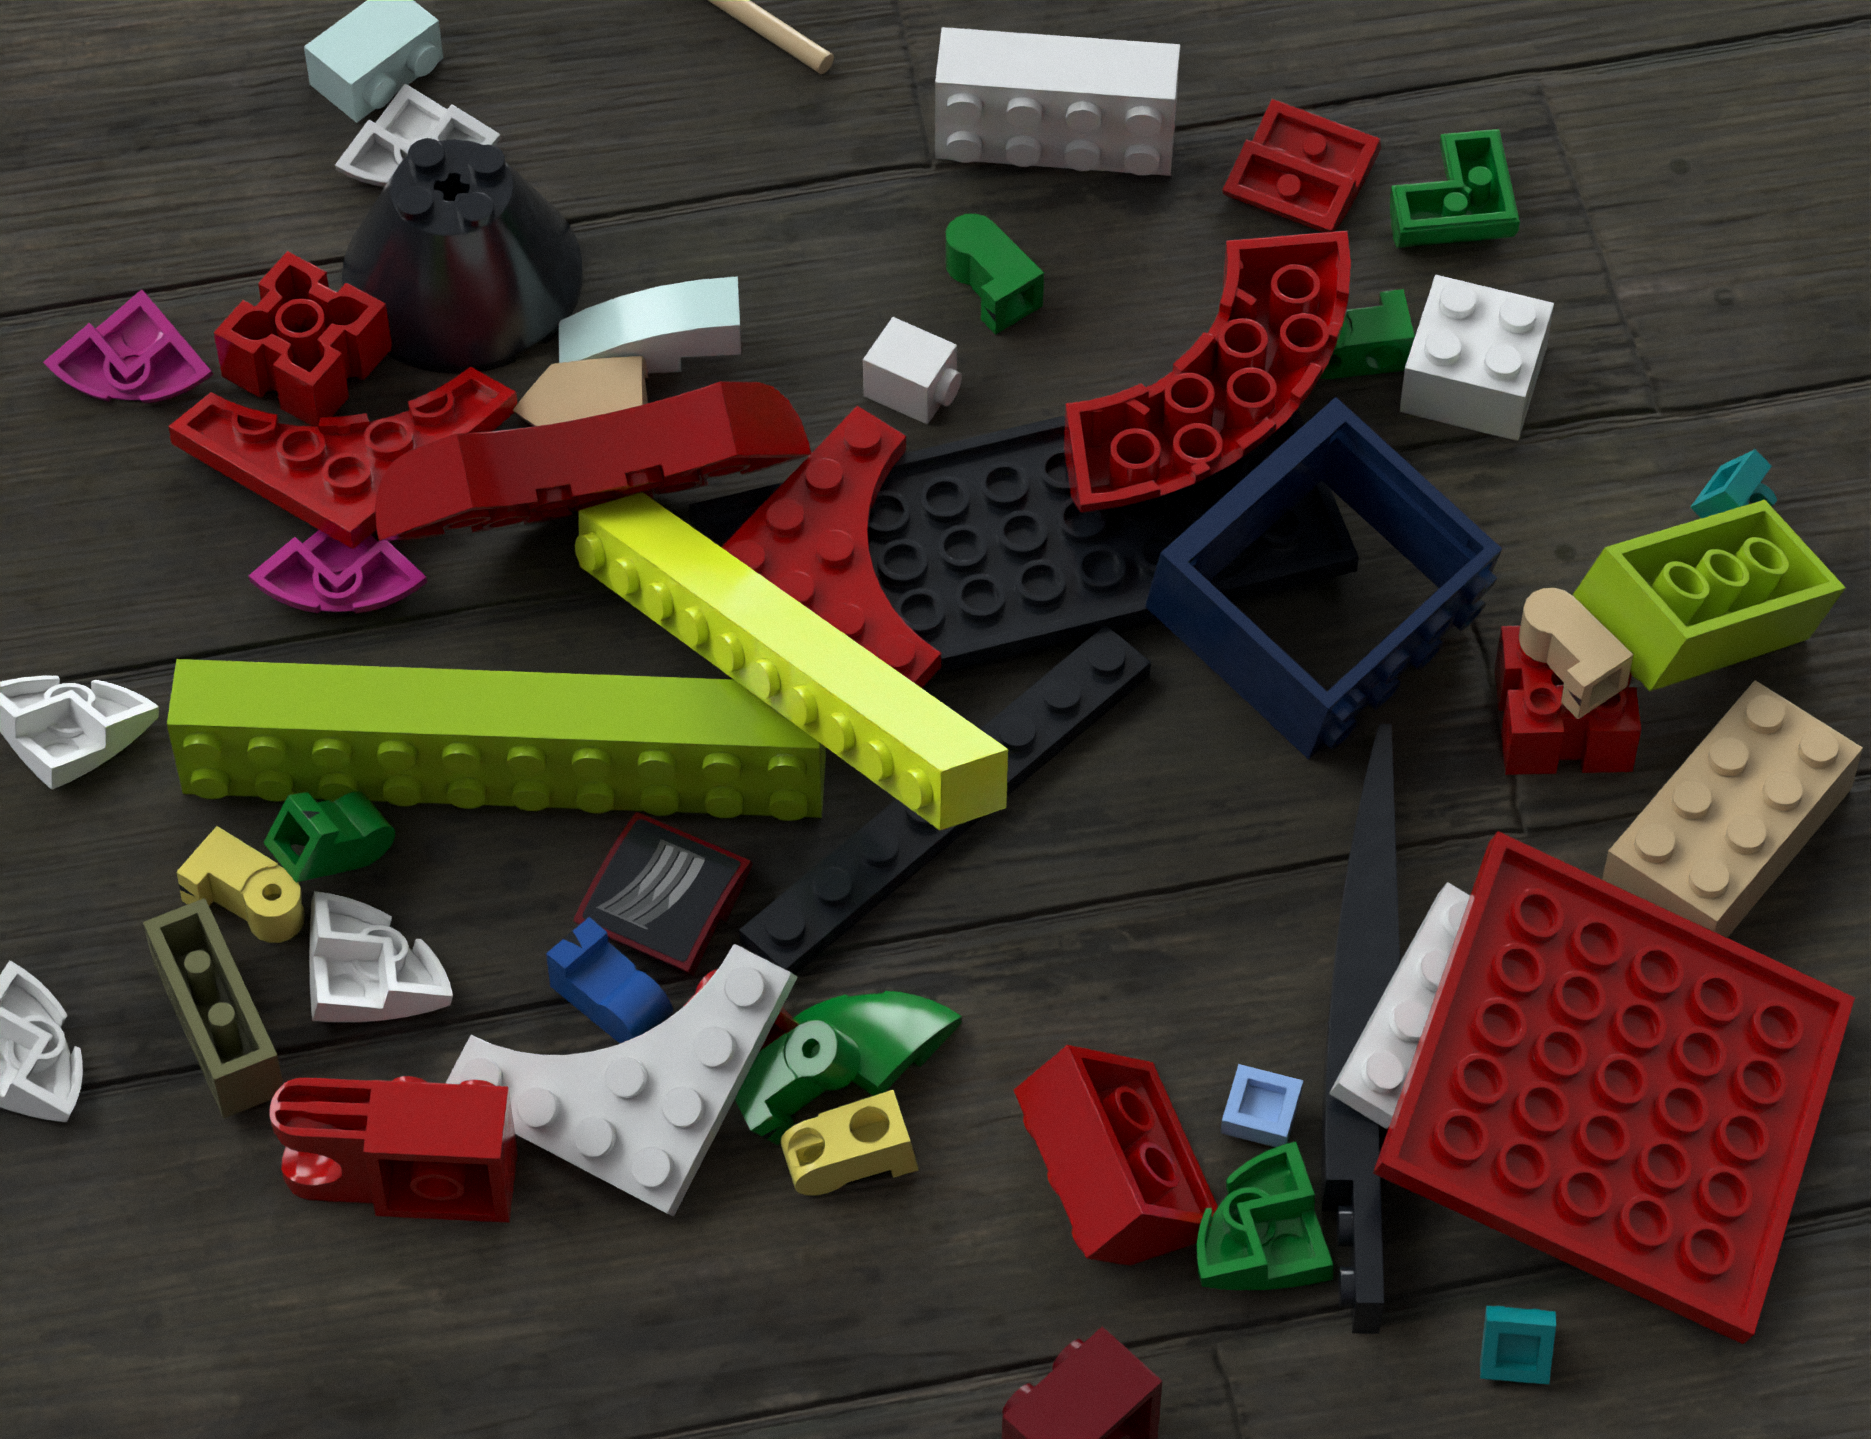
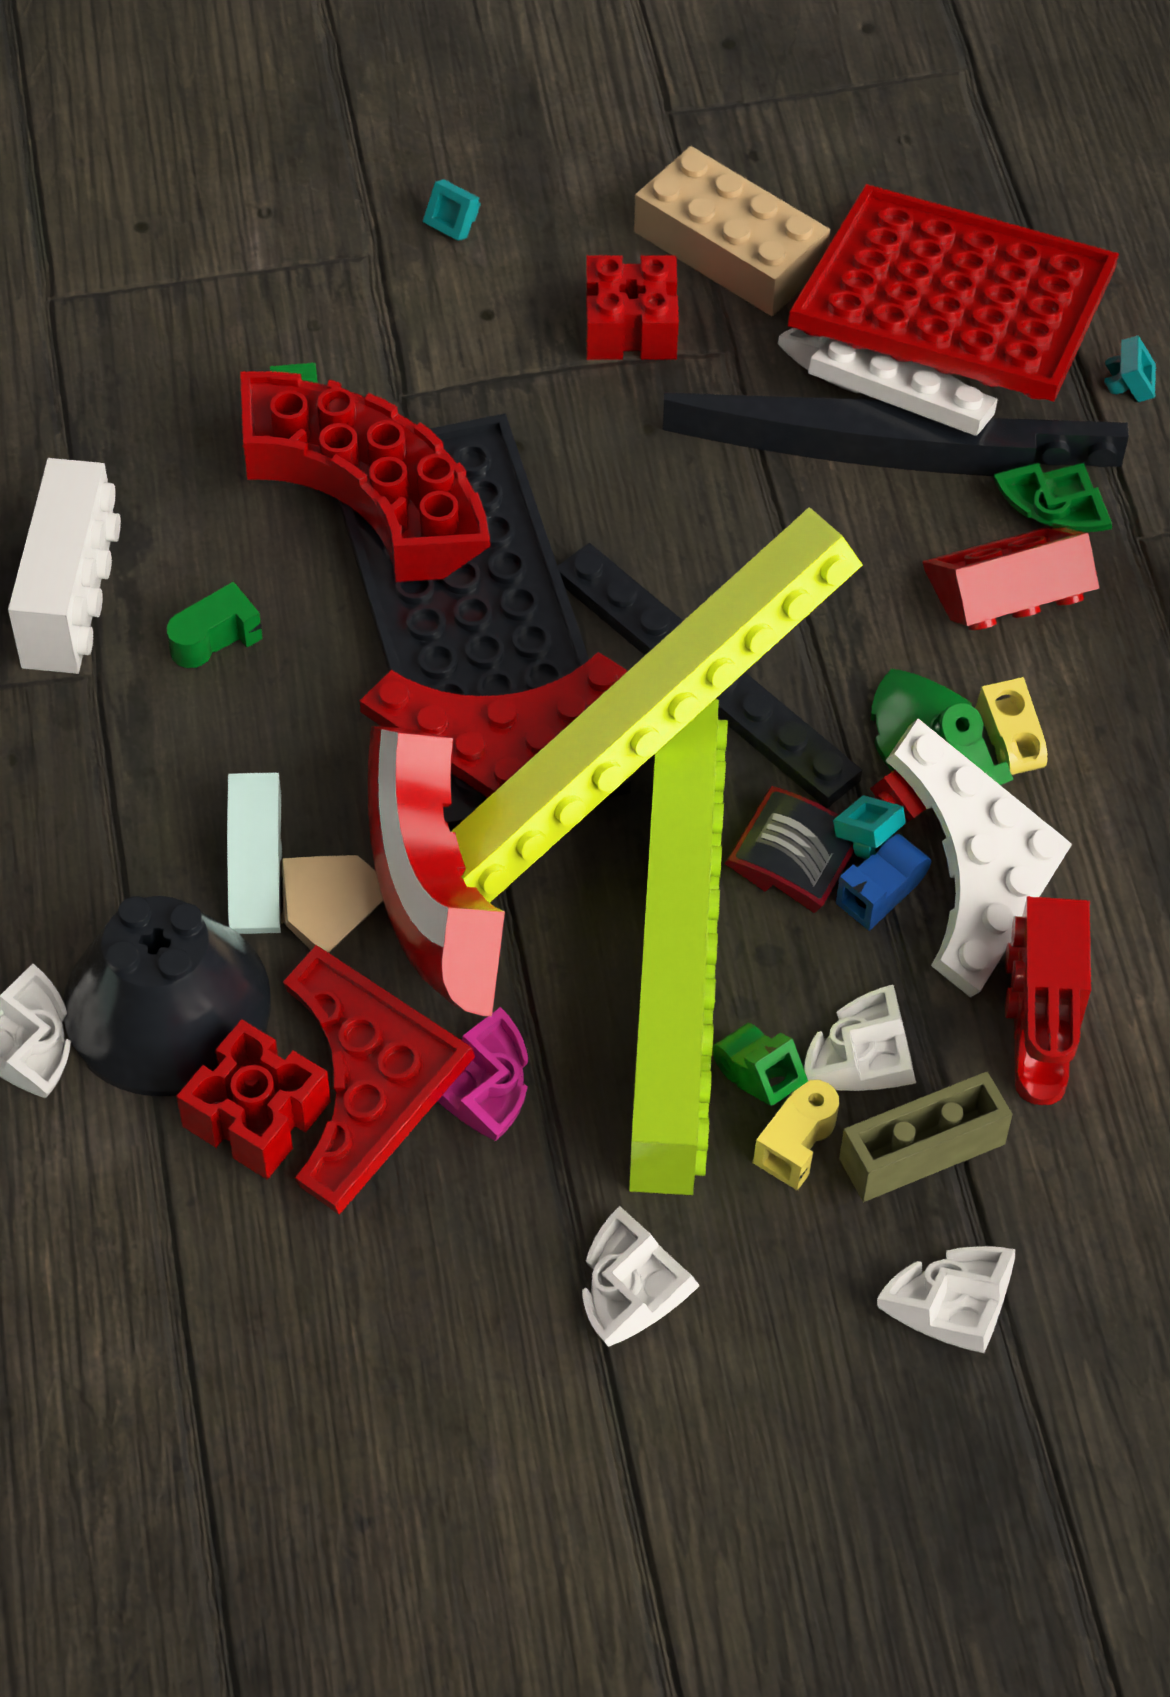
camera: 90 degrees left, 0 degrees up
dark pink brick [43,289,214,404] -> none
white brick [863,317,962,425] -> none
dark blue window [1145,397,1502,760] -> none
light blue plate [1221,1064,1303,1147] -> none
red slope [1222,99,1381,233] -> none
green brick [1390,129,1520,248] -> none
white brick [1400,275,1554,441] -> none
tan leg [1519,588,1633,719] -> none
lime brick [1572,500,1846,691] -> none
none -> teal tile [833,795,906,859]

